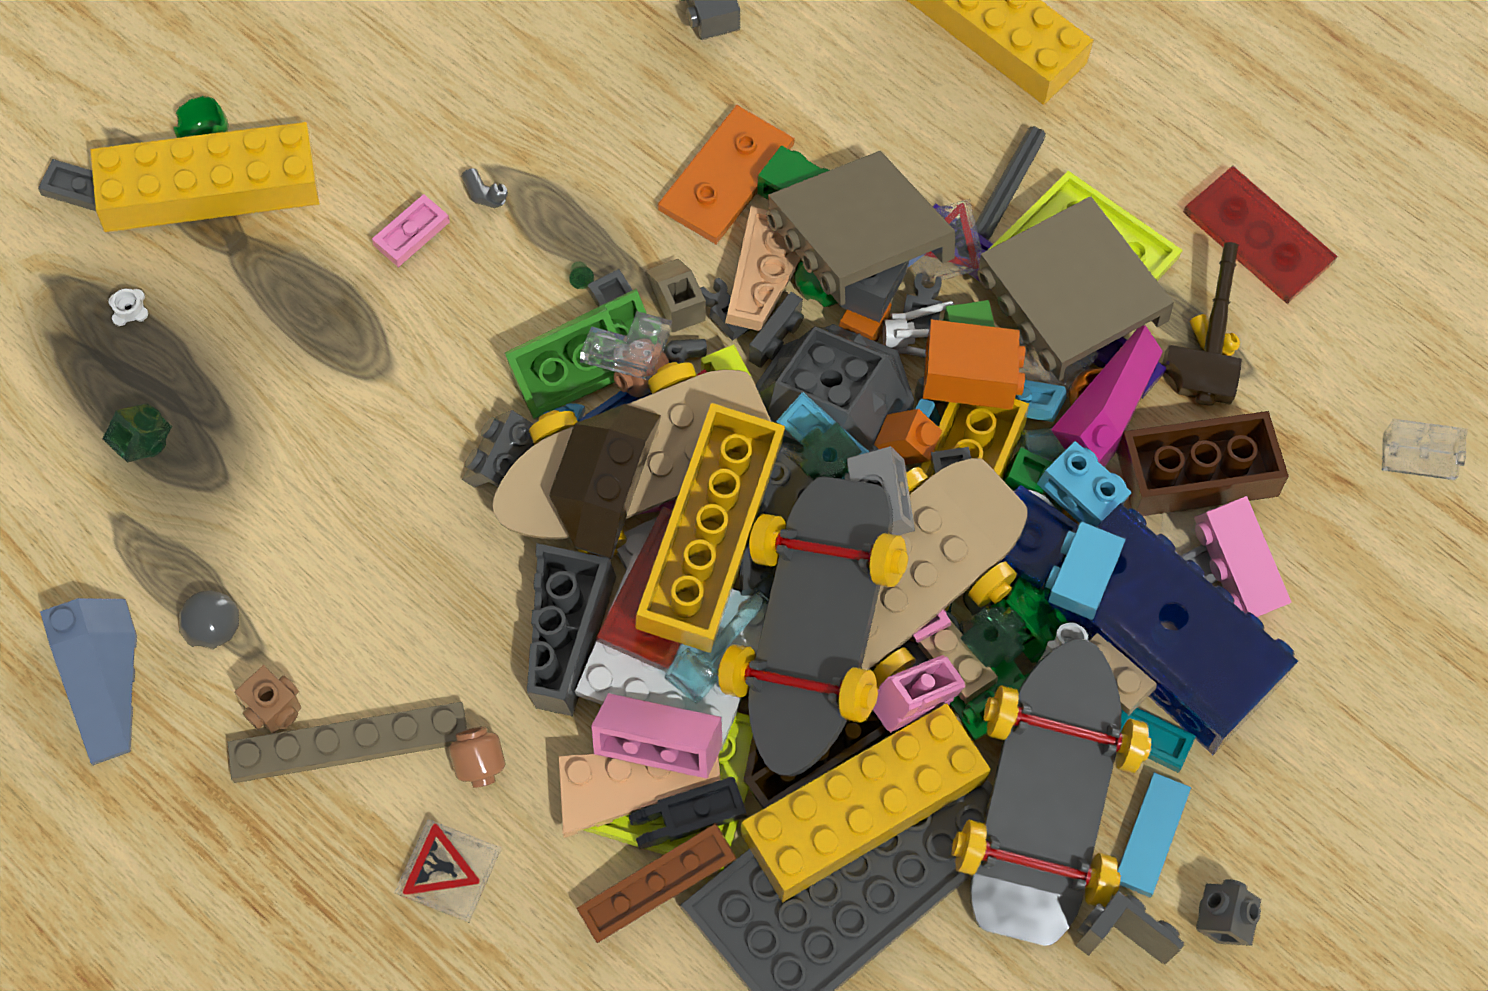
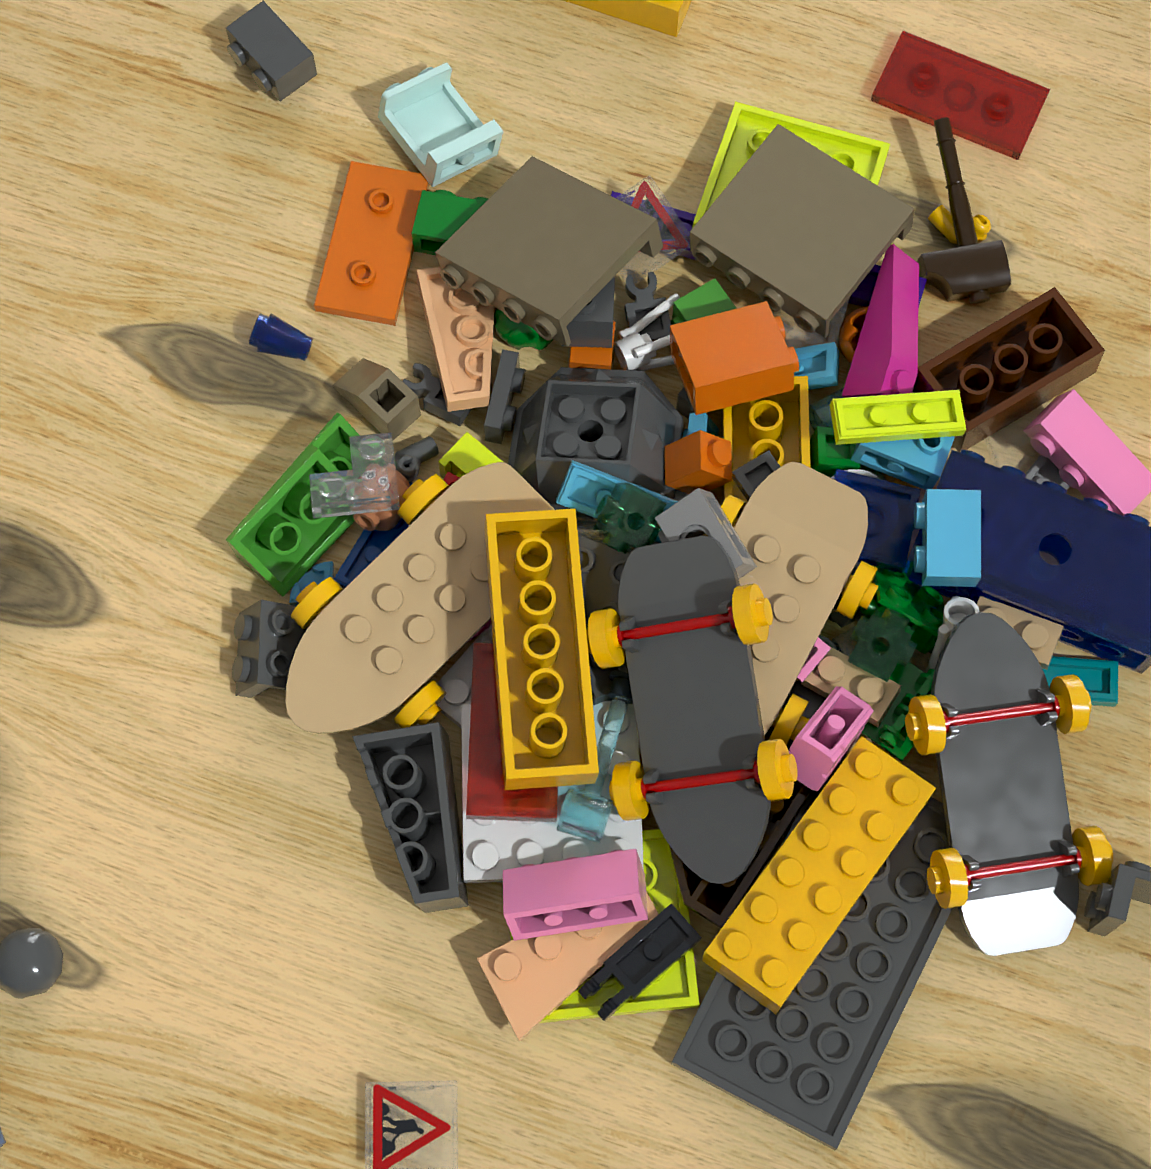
camera: 20 degrees left, 5 degrees up
dark tan plate [227,702,467,783] -> none
medium nougat brick [234,665,302,734] -> none
bright pink plate [372,194,450,267] -> none
nougat head [449,726,505,788] -> none
dark grey arm [461,168,508,208] -> none
dark brown wedge [549,404,661,560] -> none
clear green piece [569,261,594,289] -> none
dark orange plate [577,823,737,943] -> none
dark grey plate [588,269,632,307] -> none
dark grey axle [973,126,1046,241] -> none
medium azure tile [1117,772,1191,898] -> none
none -> clear blue cone [249,313,314,361]
none -> light aqua panel [378,63,504,187]
none -> neon yellow tile [829,390,966,445]

